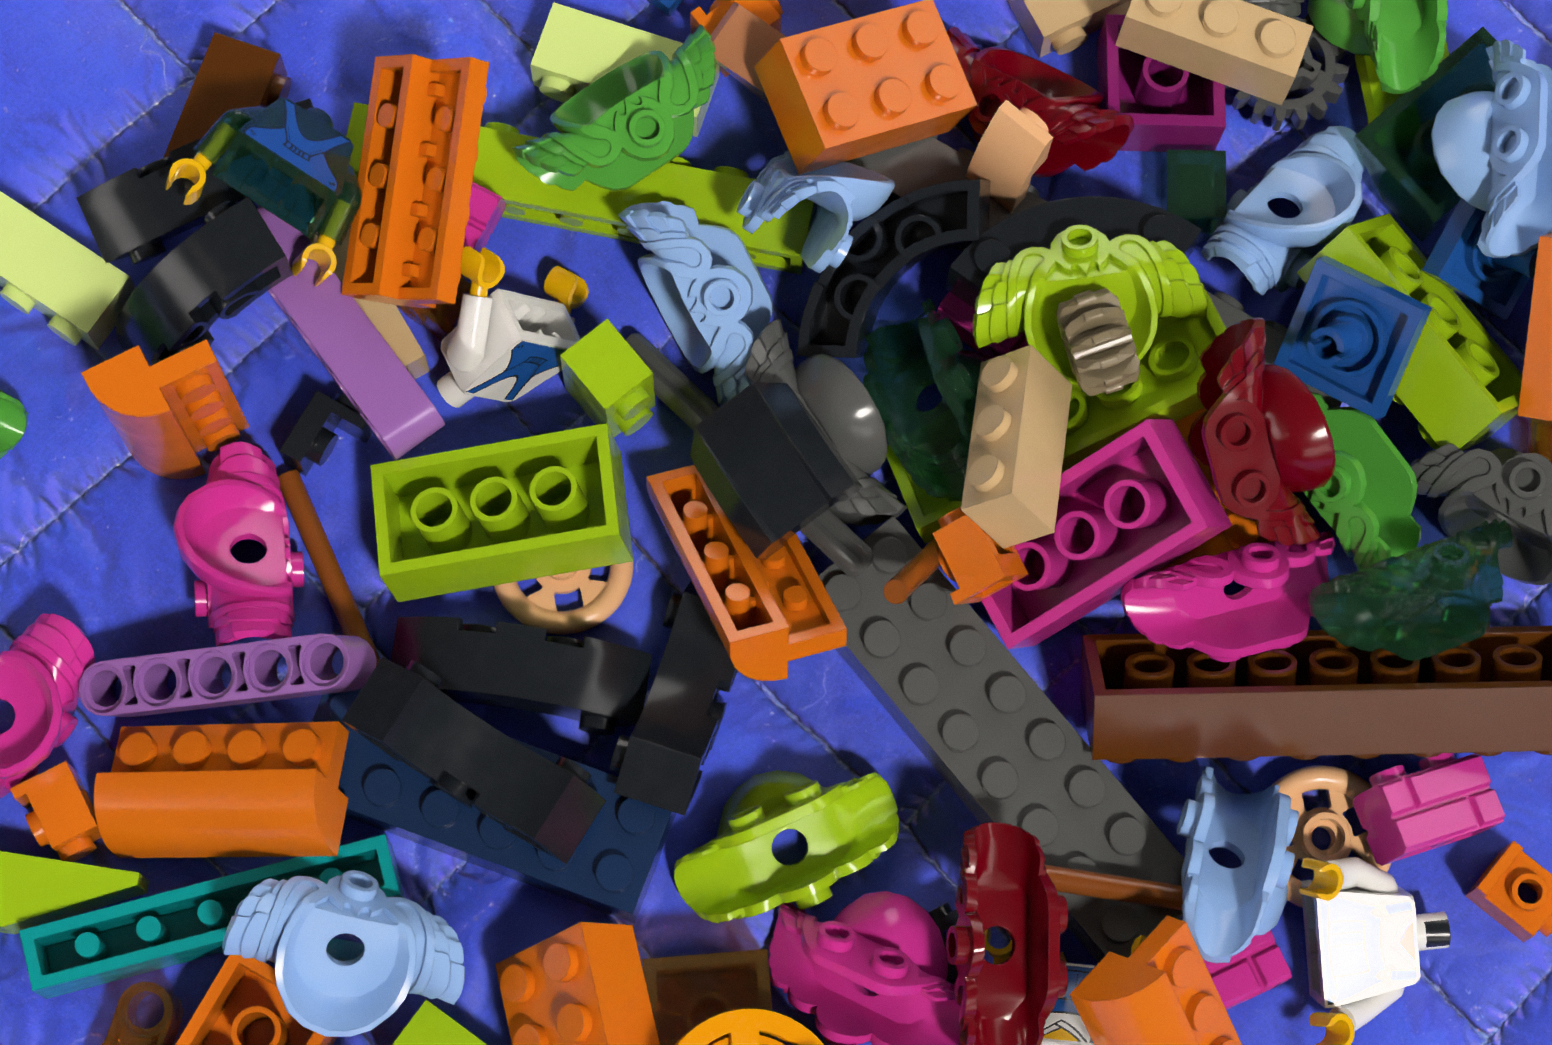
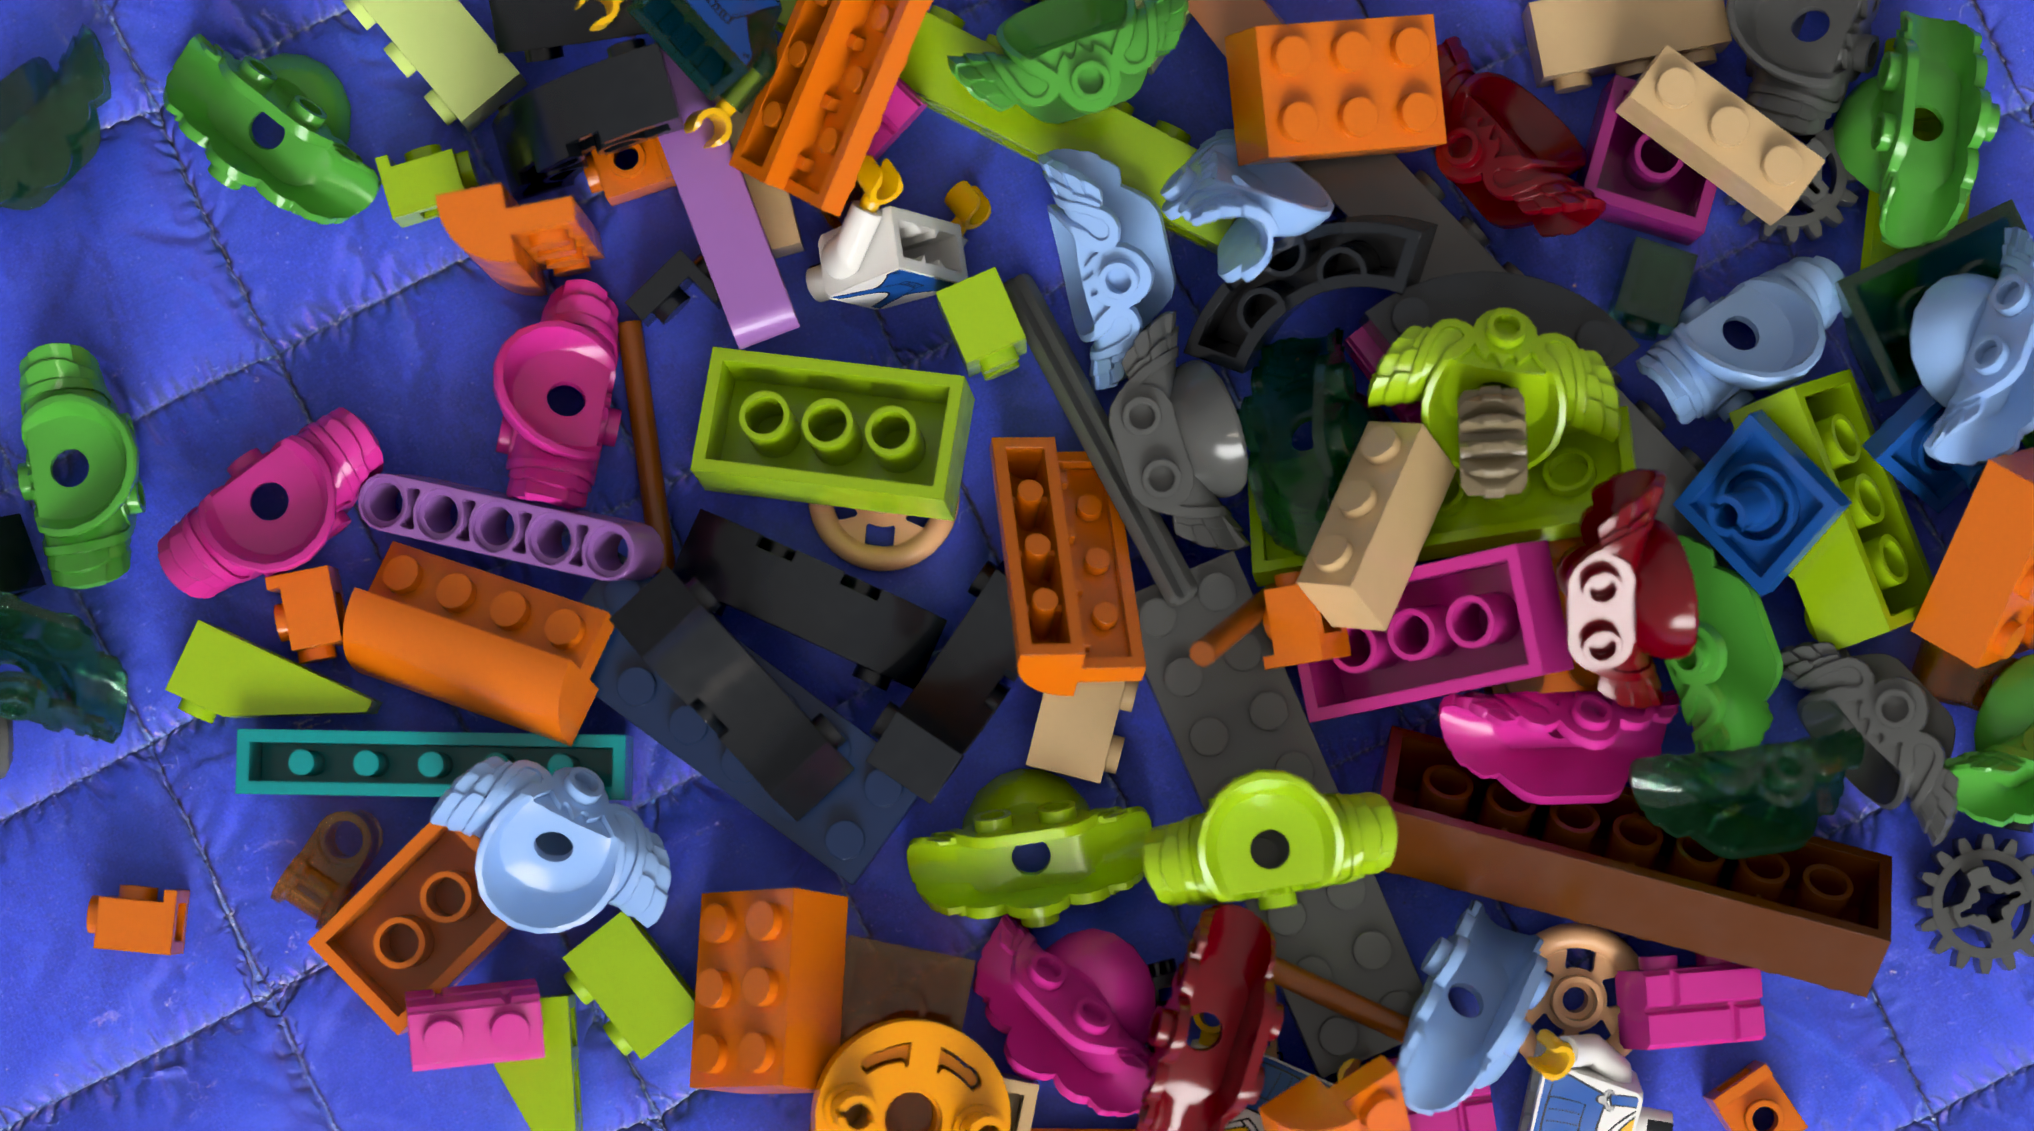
camera: 25 degrees right, 10 degrees up
black slope [690,382,863,560] -> none
light nougat slope [966,100,1053,213] -> none
none -> lime brick [375,144,480,228]
none -> orange brick [584,137,676,207]
none -> tan brick [1025,681,1139,784]
none -> lime piece [1142,769,1398,911]

